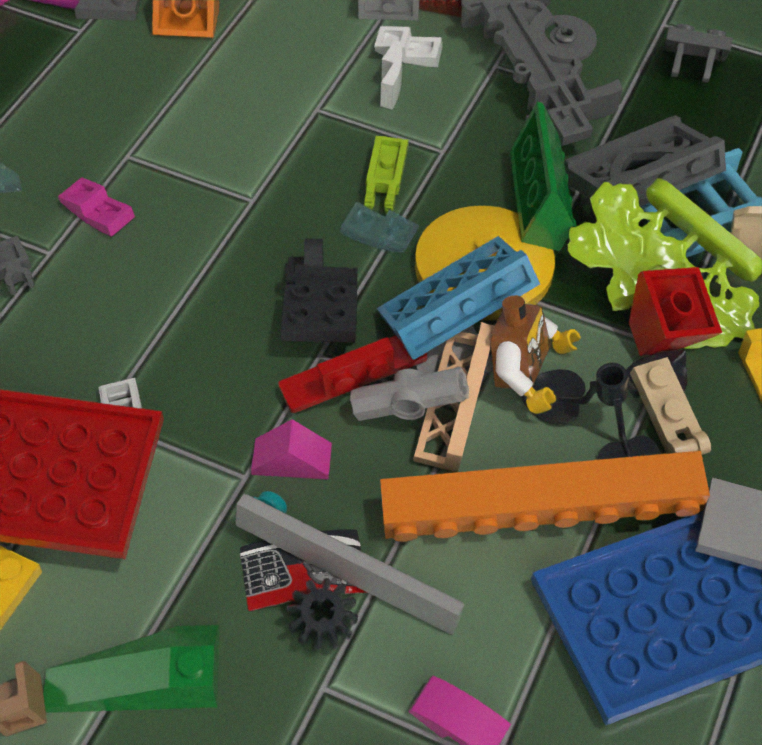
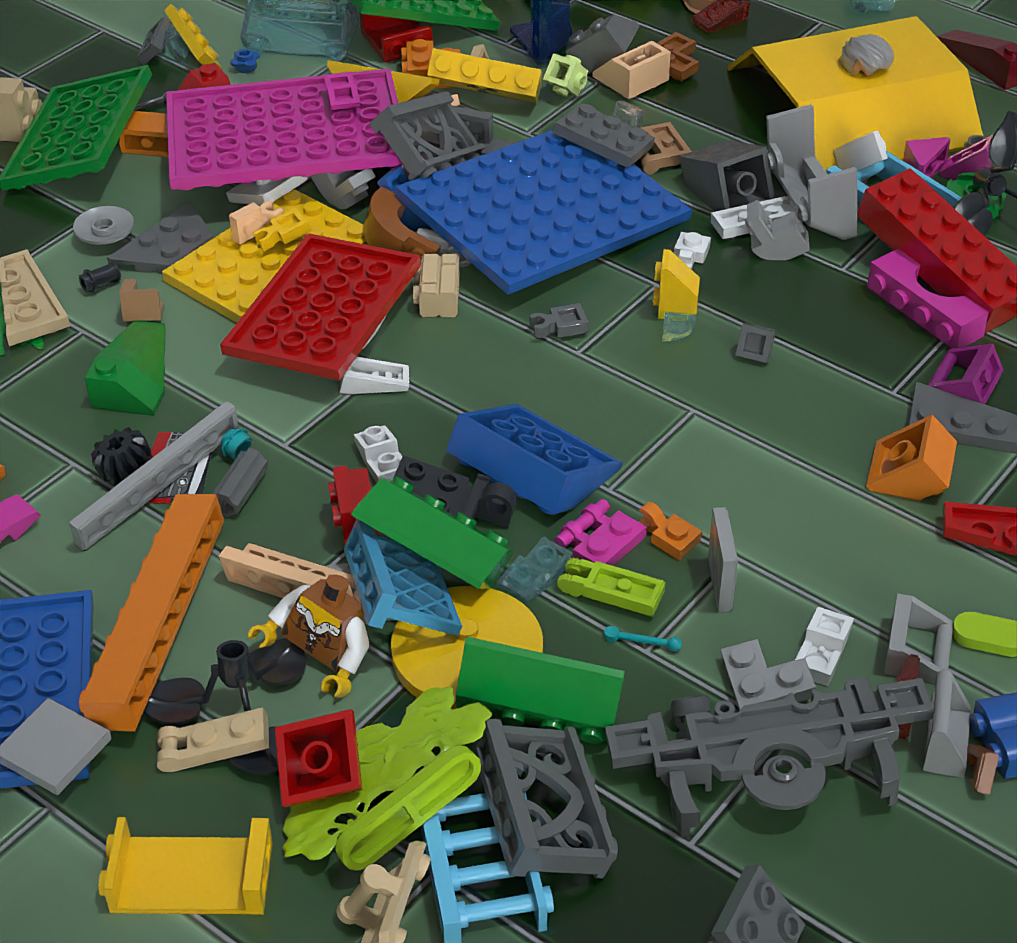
camera: 105 degrees right, 10 degrees down
dark pink slope [58,177,135,237] -> none
dark pink slope [251,419,332,480] -> none
light grey piece [350,367,469,421] -> none
white slope [381,40,403,110] -> none
none -> dark grey axle [212,448,268,518]
none -> green slope [351,476,515,589]
none -> white slope [354,425,402,483]
none -> blue slope [446,404,623,515]
none -> dark pink plate [554,499,647,566]
none -> teal hinge [604,626,682,652]
none -> orange plate [638,502,702,560]
none -> dark grey tile [670,694,712,730]
none -> light grey tile [708,507,738,613]
none -> light grey plate [721,639,816,711]
none -> dark grey tile [735,323,776,363]

